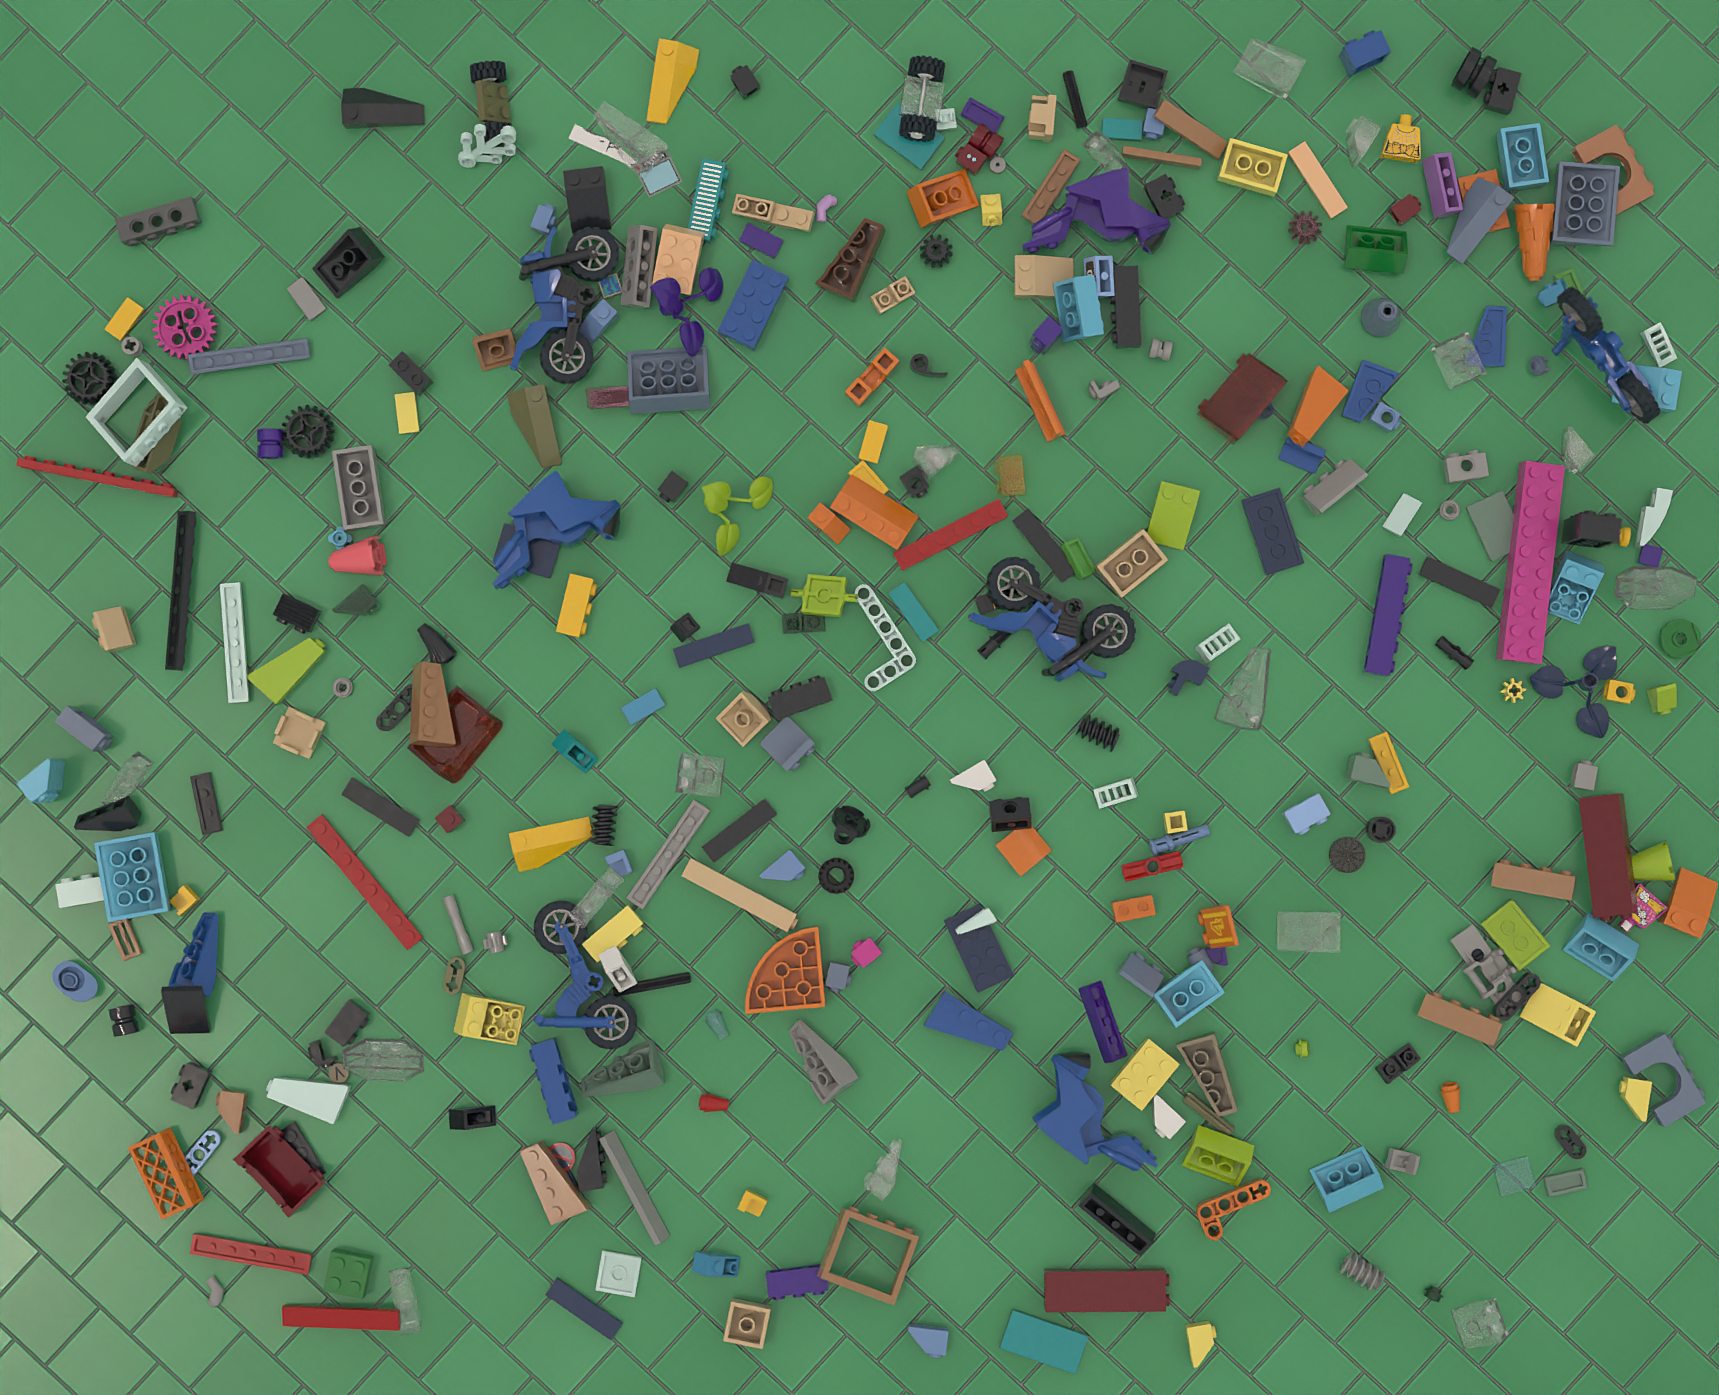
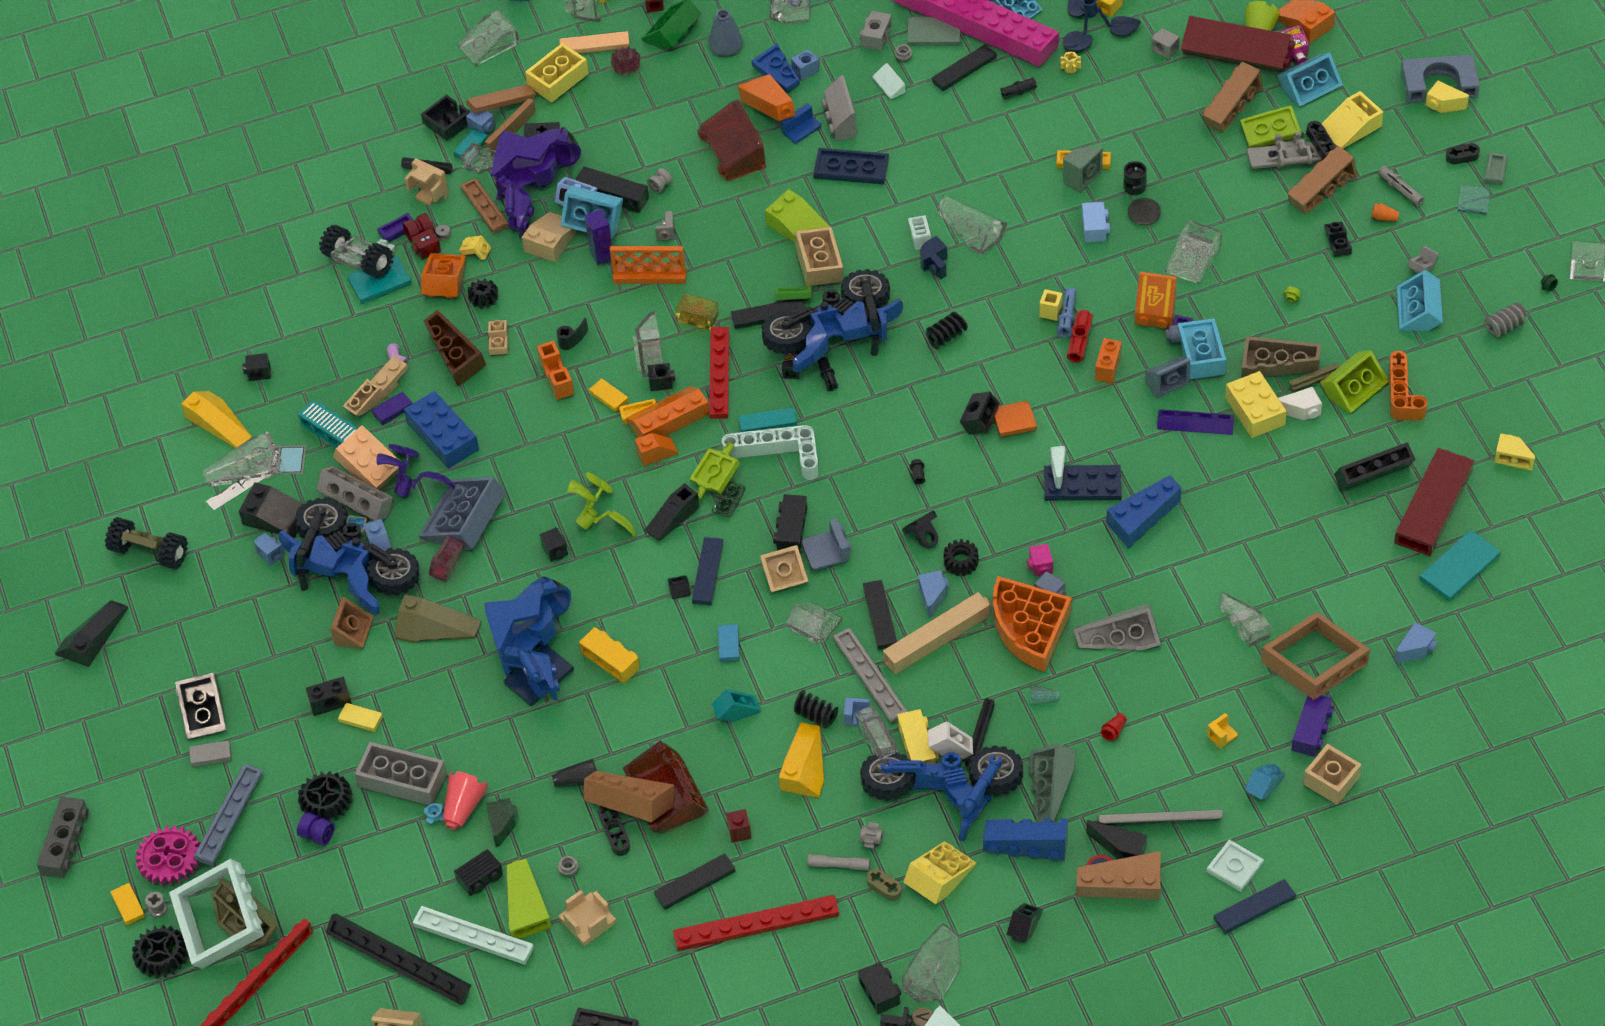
camera: 55 degrees left, 35 degrees down
light aqua plant [458,124,516,168] -> none
white slope [950,760,997,792] -> none
blue piece [1032,1052,1158,1171] -> none
light aqua slope [1093,777,1139,809] -> none
dark purple brick [1363,554,1412,677] -> none
none -> light grey pin [1378,166,1425,206]

